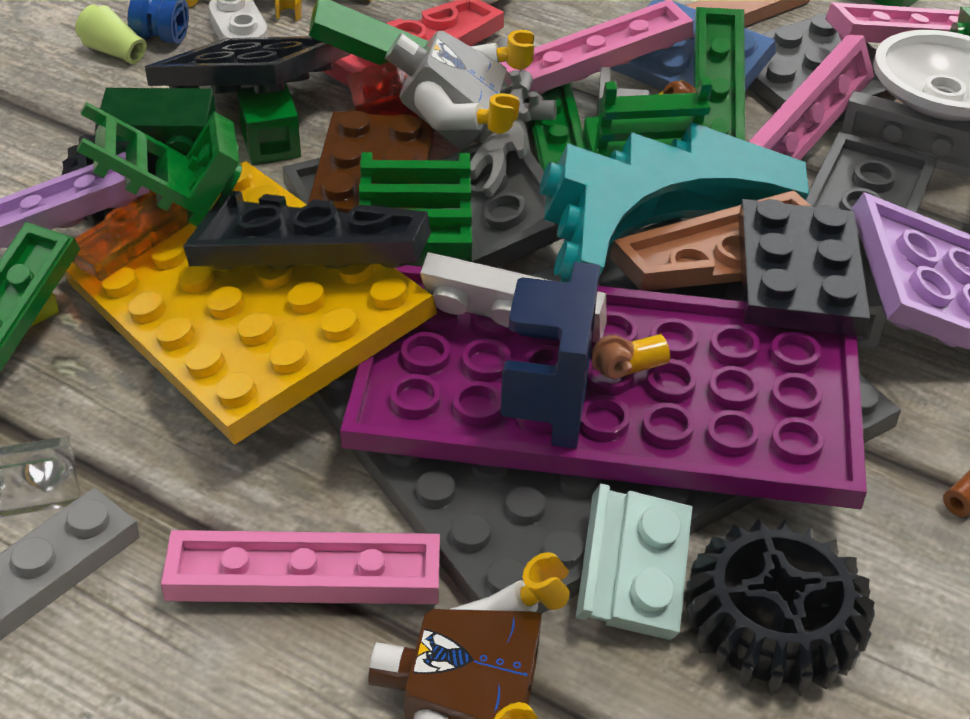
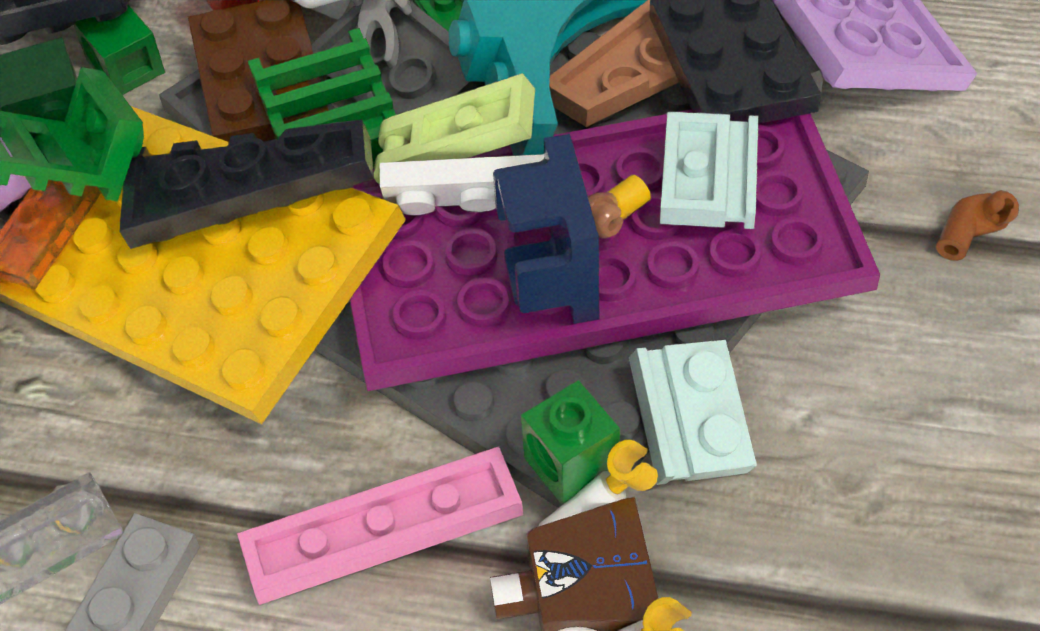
camera: 15 degrees left, 10 degrees up
black gear [684,519,875,696] -> none
none -> yellowish green plate [374,73,535,184]
none -> green brick [521,380,620,505]
none -> light aqua plate [660,112,758,229]

